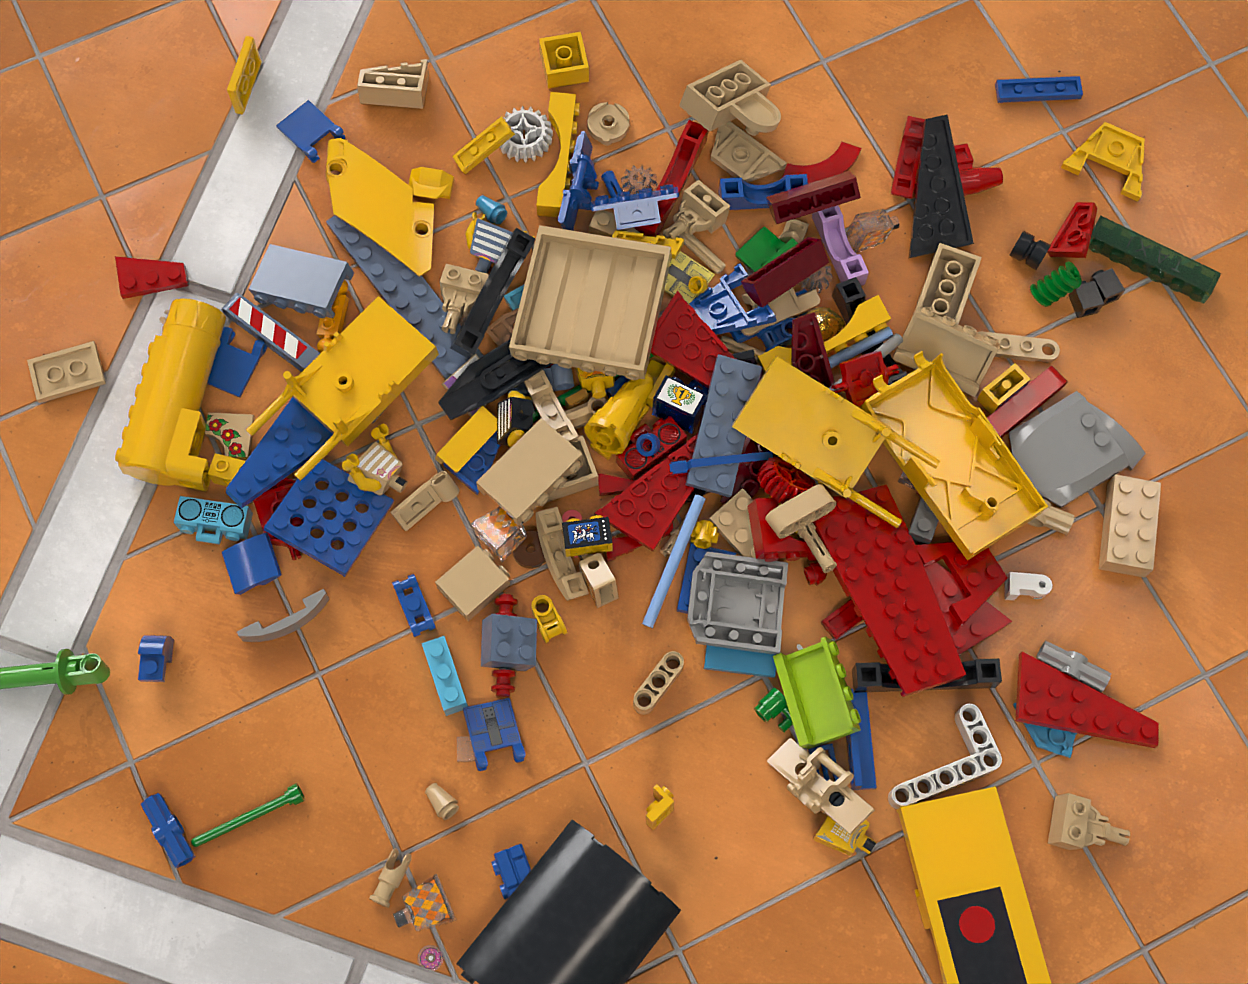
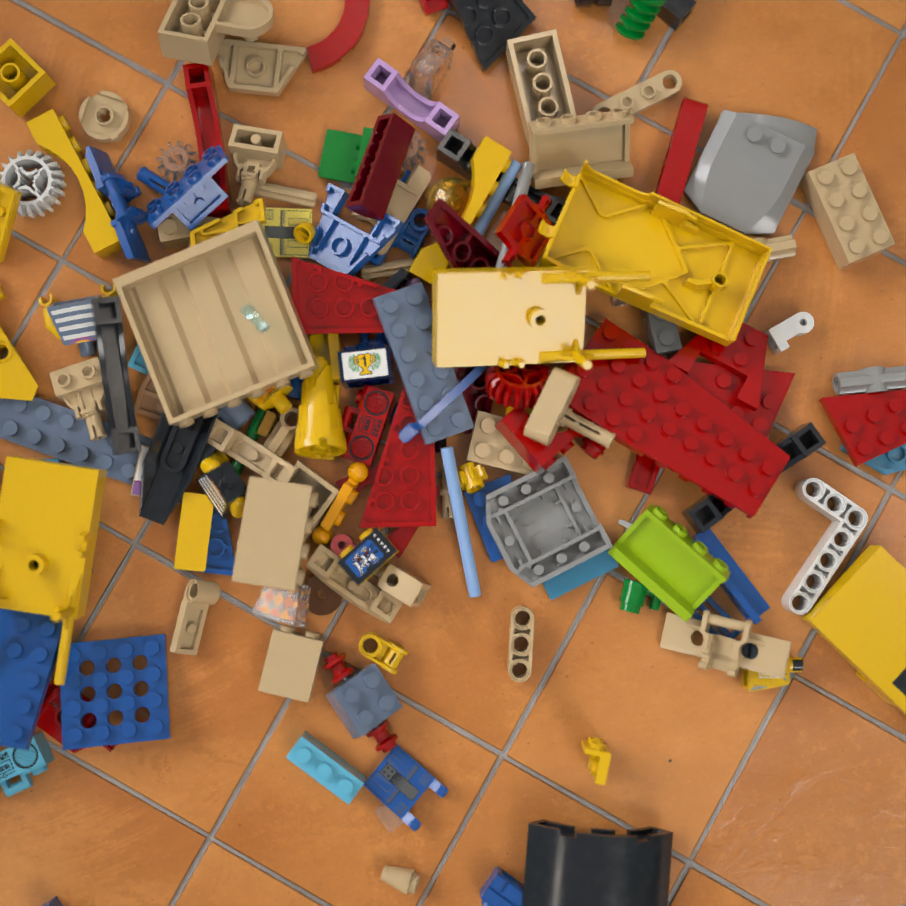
camera: 35 degrees left, 15 degrees up
blue slope [222,533,282,595] -> none
light grey slope [237,589,329,642] -> none
torso [342,423,408,495] -> none
blue plate [392,574,436,637] -> none
dark azure cone [476,195,507,224] -> none
blue piece [636,433,660,457] -> none
blue arch [718,174,808,210] -> none
dark red brick [766,171,861,224] -> none
tan tile [778,219,809,243] -> none
yellow brick [977,363,1031,414] -> none
none -> clear light blue tile [241,303,270,333]
none -> light orange plate [312,462,368,546]

